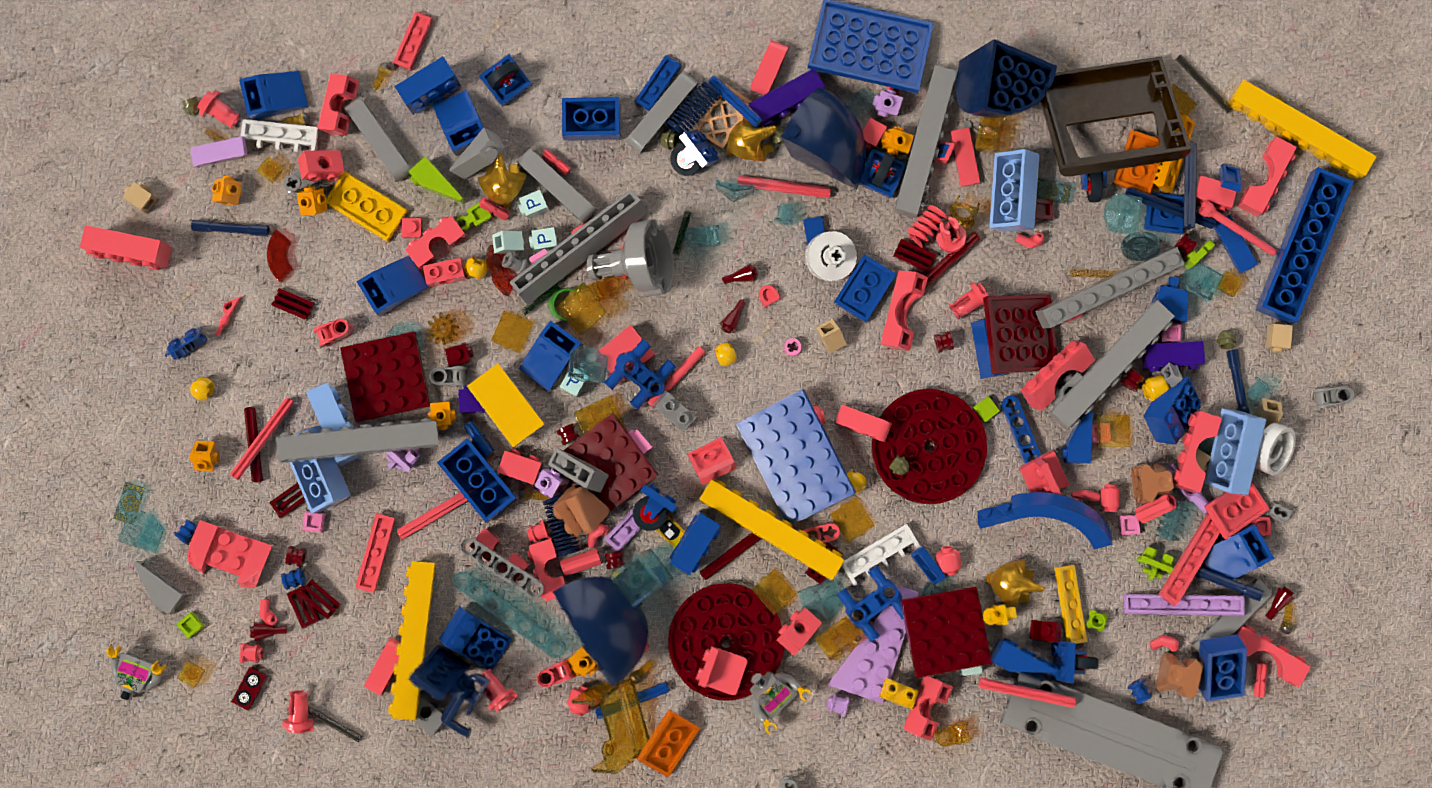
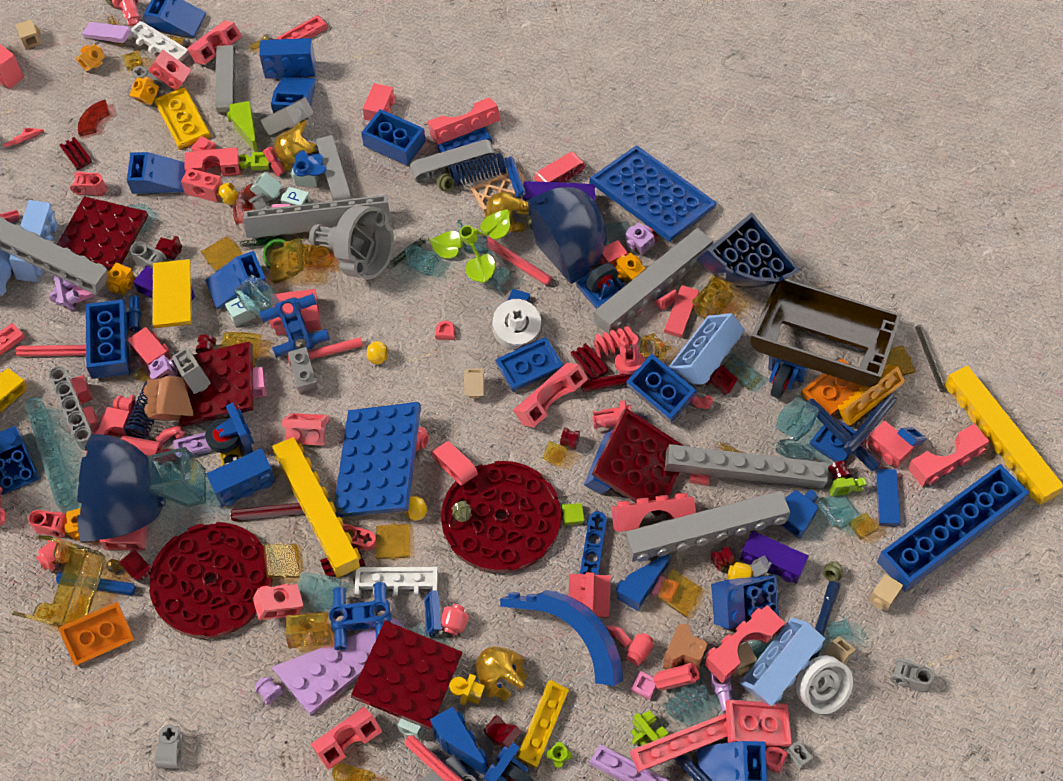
camera: 30 degrees right, 25 degrees down
dark blue piece [191,220,270,237] -> none
clear yellow gear [426,312,460,345] -> none
blue plate [479,54,532,107] -> none
coral piece [541,149,571,176] -> none
blue plate [670,130,720,176] -> none
coral bracket [696,646,747,695] -> none
dark red cone [719,300,746,334] -> none
dark red cone [722,263,758,284] -> none
light grey torso [750,672,812,734] -> none
bright pink bush [784,338,802,356] -> none
yellow hips [879,678,919,710] -> none
bright pink tile [1160,324,1182,343] -> none
coral piece [1198,200,1277,256] -> none
none -> dark red bracket [118,549,152,581]
none -> blue plate [293,150,327,177]
none -> coral brick [363,83,396,121]
none -> coral arch [427,97,501,145]
none -> lime plant [429,210,510,283]
none -> clear yellow plate [542,441,567,466]
none -> blue brick [626,353,697,424]

